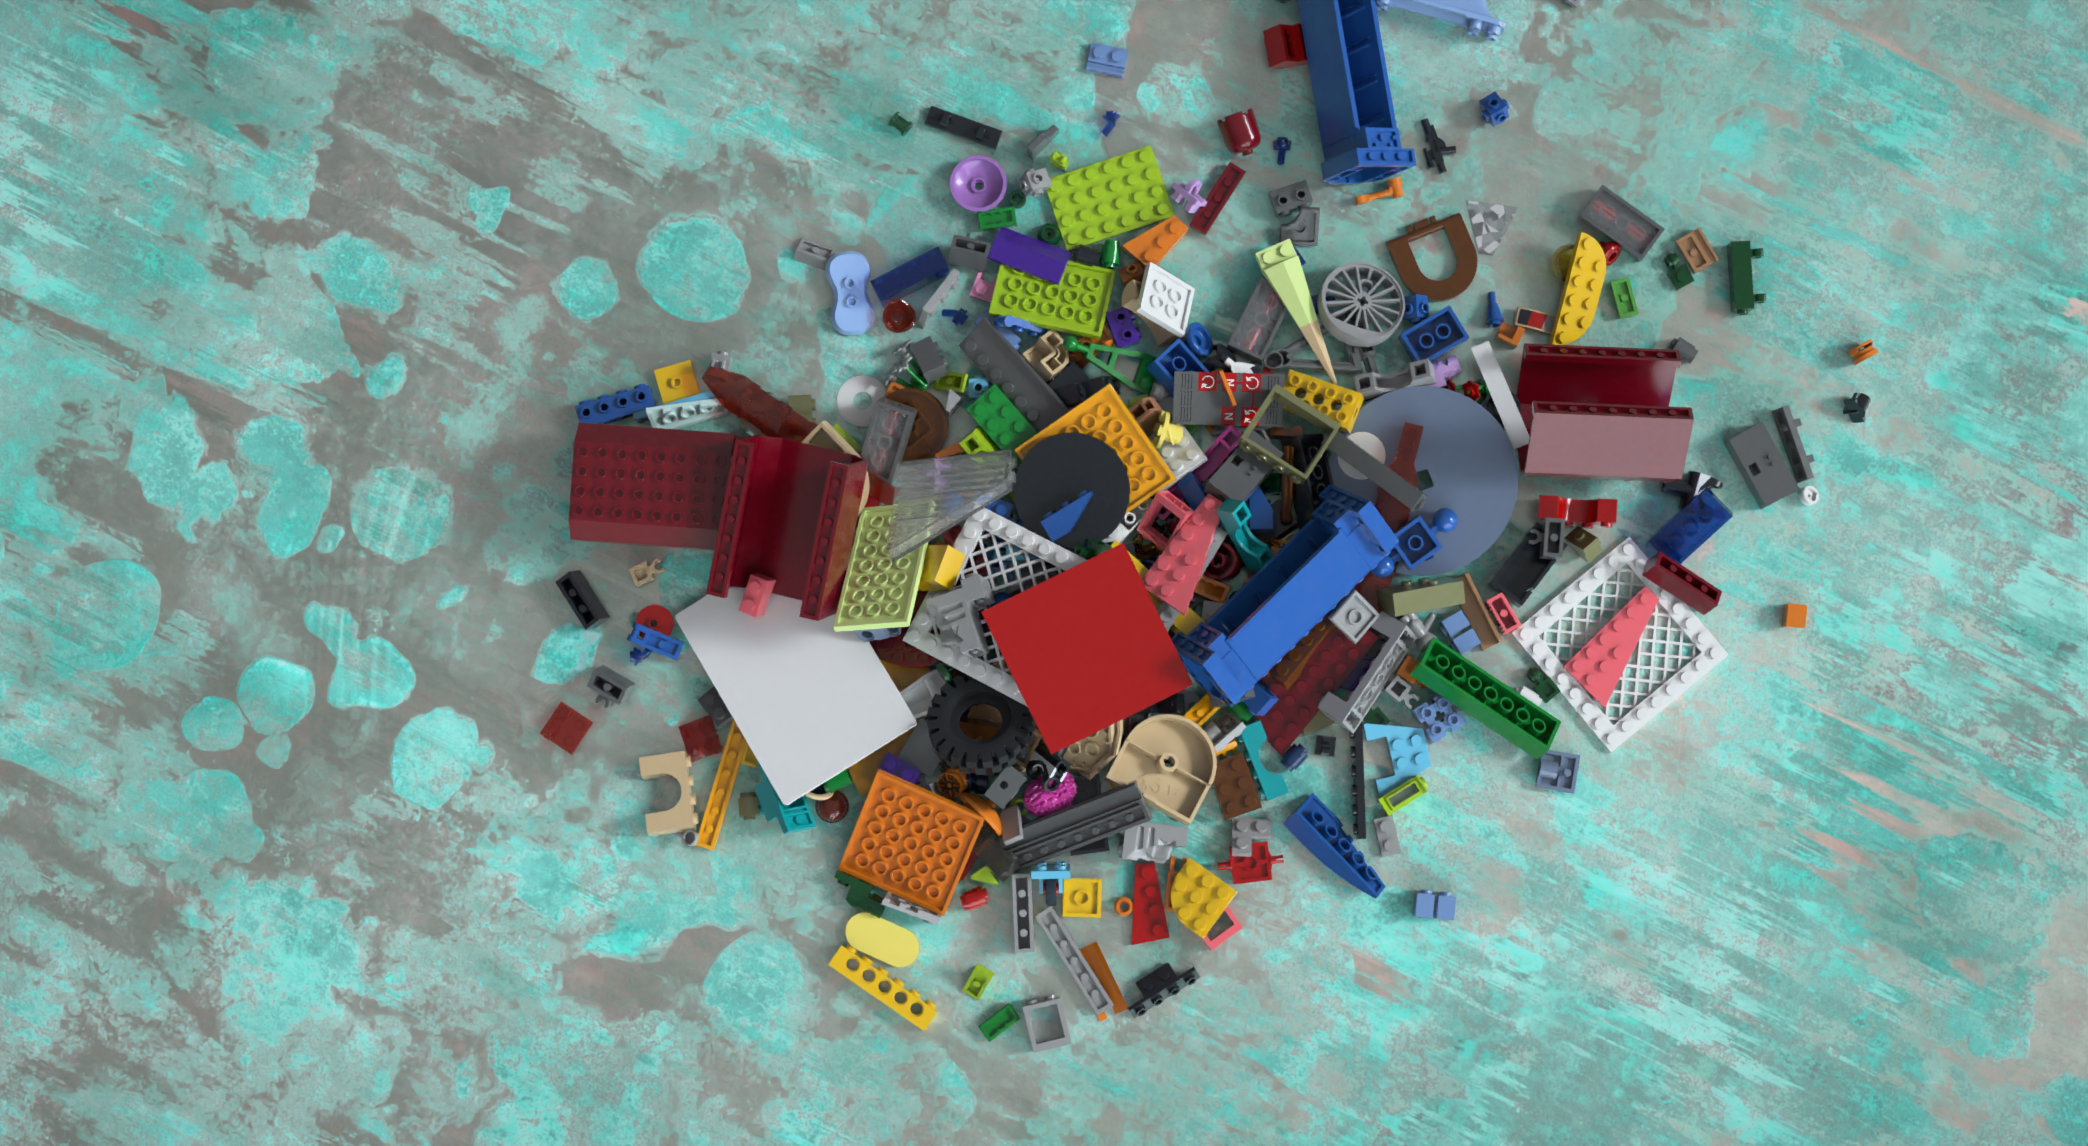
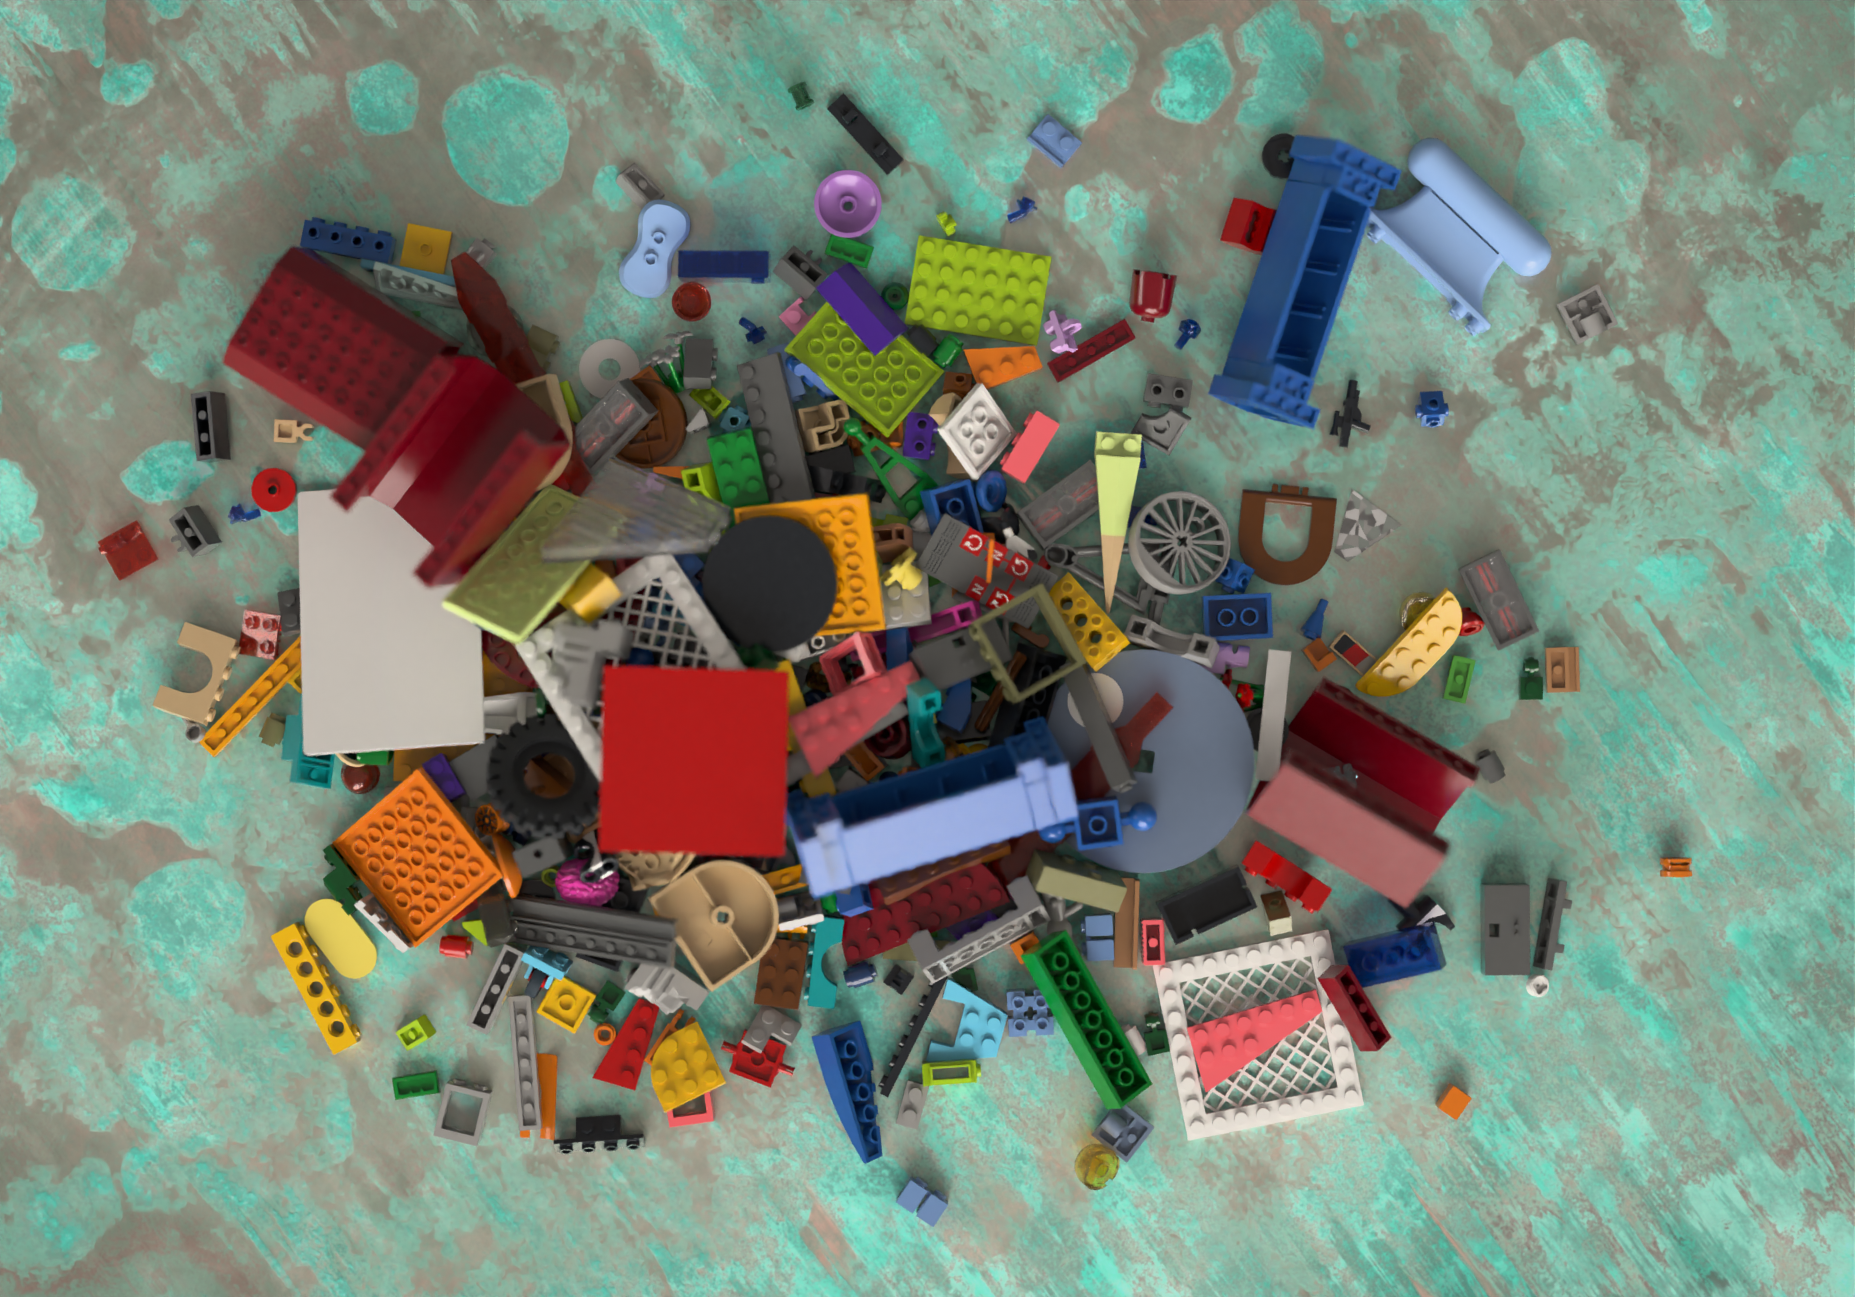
camera: 15 degrees right, 5 degrees up
blue plate [627,622,684,660] -> none
coral brick [739,573,776,617] -> none
light grey wing [917,269,960,329] -> none
light grey tile [1000,805,1023,845] -> none
dark green bush [1009,190,1026,209] -> none
light grey brick [1019,168,1052,197] -> none
dark grey tile [1027,125,1059,160] -> none
blue slope [1041,490,1093,542] -> none
light grey plate [1328,589,1380,644] -> none
orange brick [1354,177,1404,205] -> none
light grey brick [1383,675,1419,709] -> none
dark grey brick [1528,517,1565,560] -> none
dark green brick [1727,241,1766,315] -> none
black piece [1843,393,1871,423] -> none
none -> dark green plate [587,980,626,1024]
none -> coral piece [1000,411,1060,484]
none -> clear yellow cylinder [1074,1144,1120,1190]

